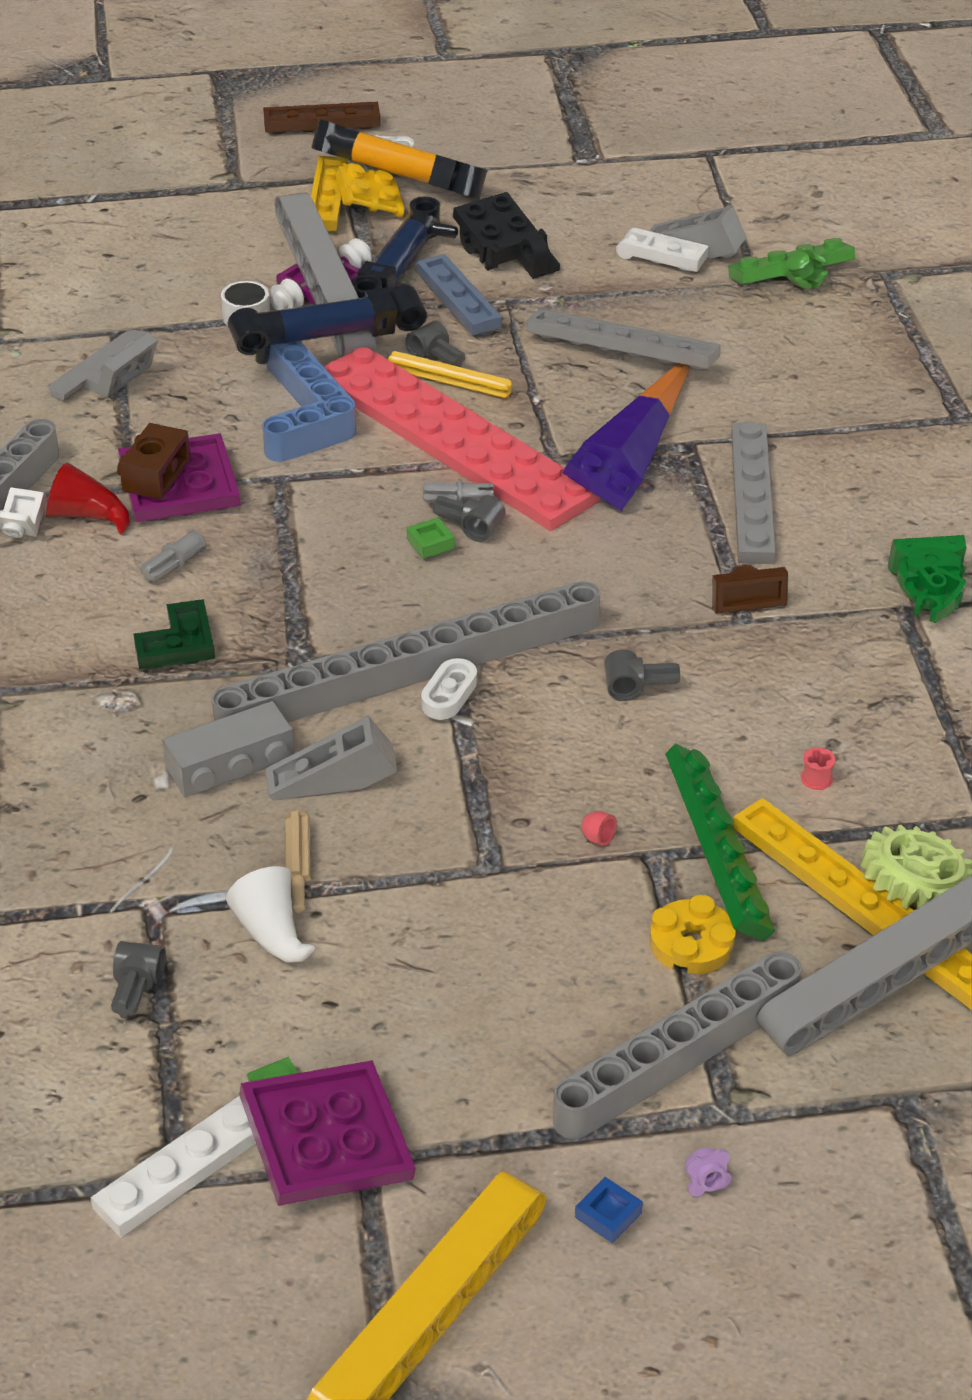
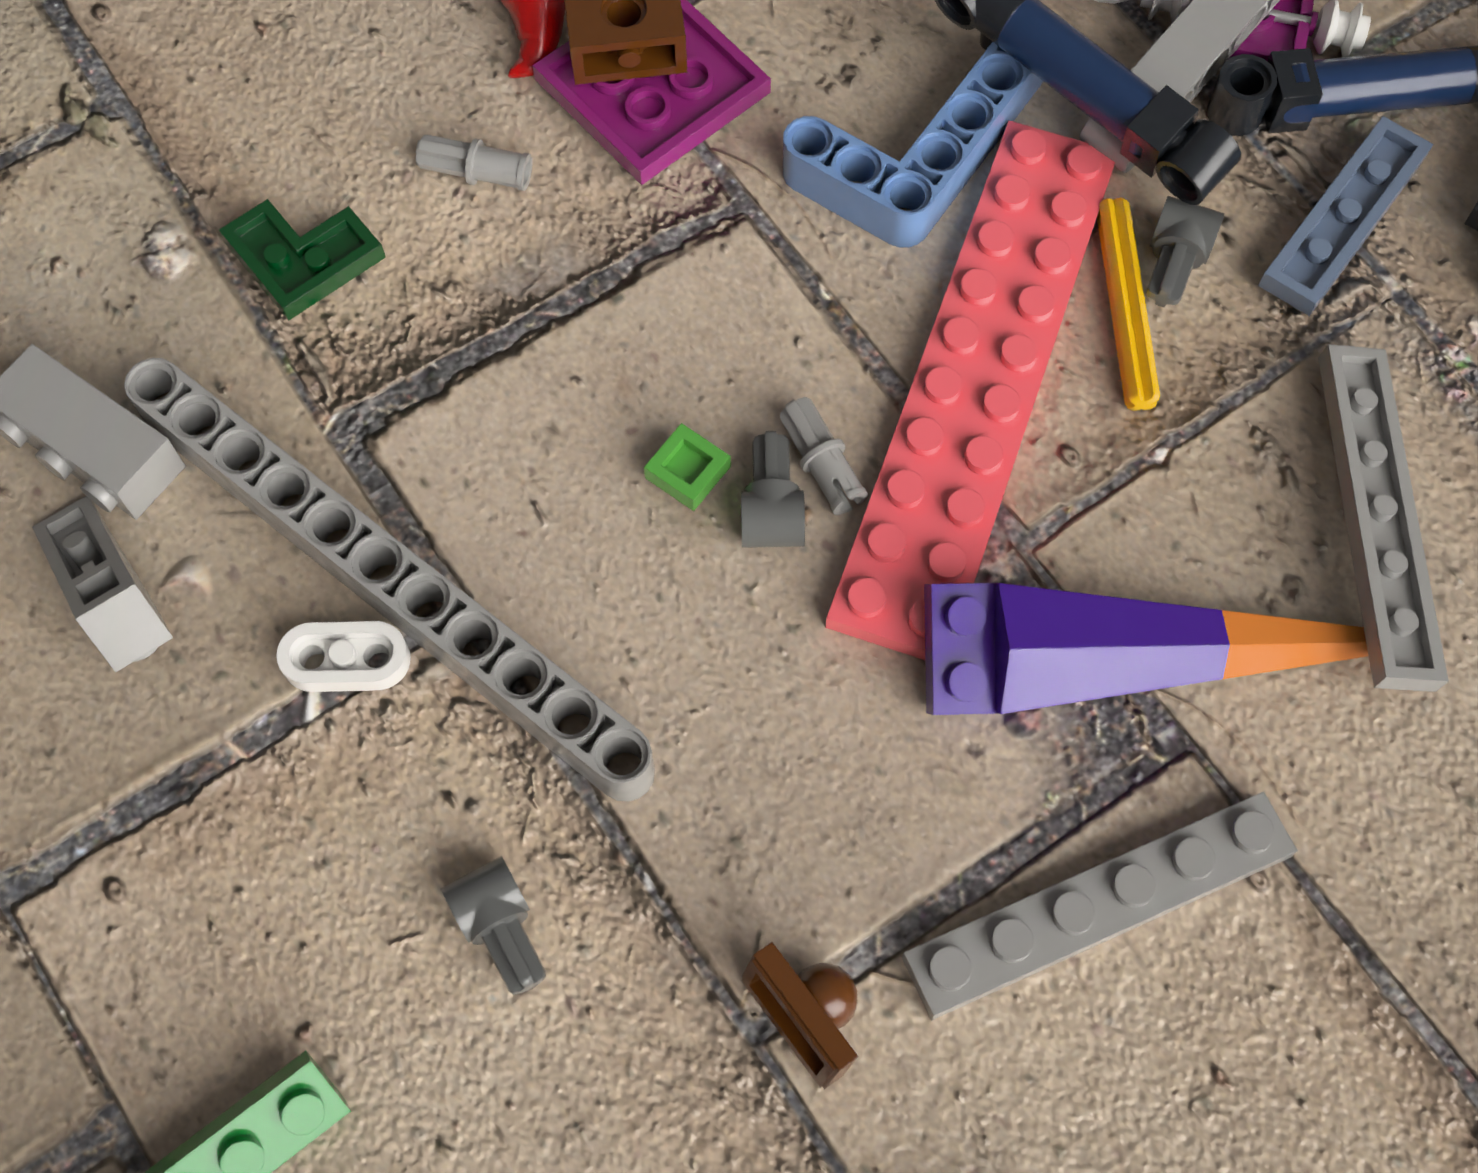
camera: 65 degrees right, 25 degrees up
coral hinge [581,811,617,846] -> none

